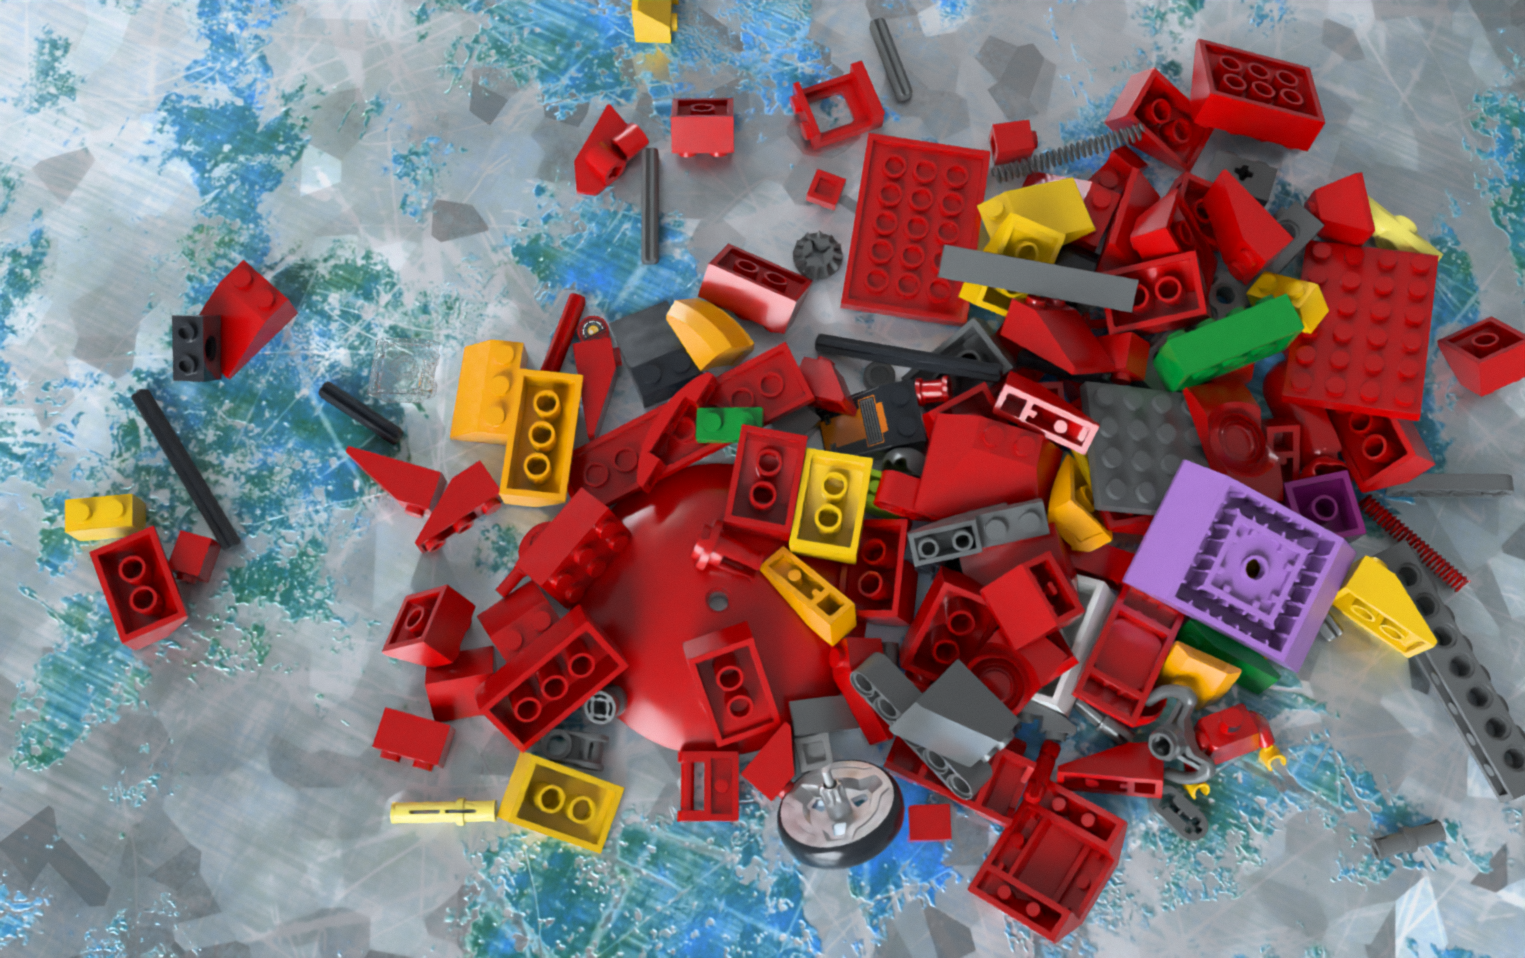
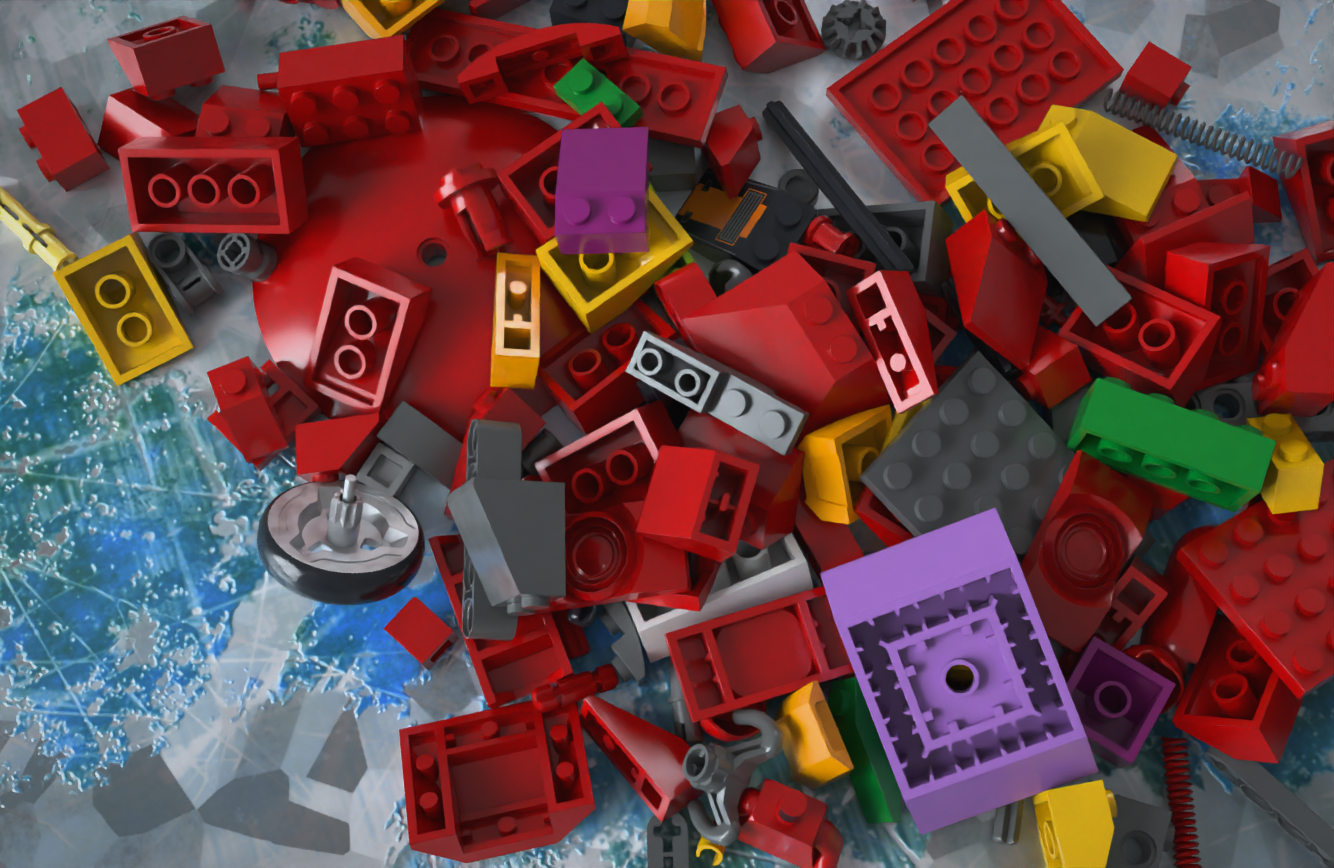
camera: 50 degrees right, 0 degrees up
none -> red slope [207,356,289,464]
none -> magenta slope [555,127,649,254]

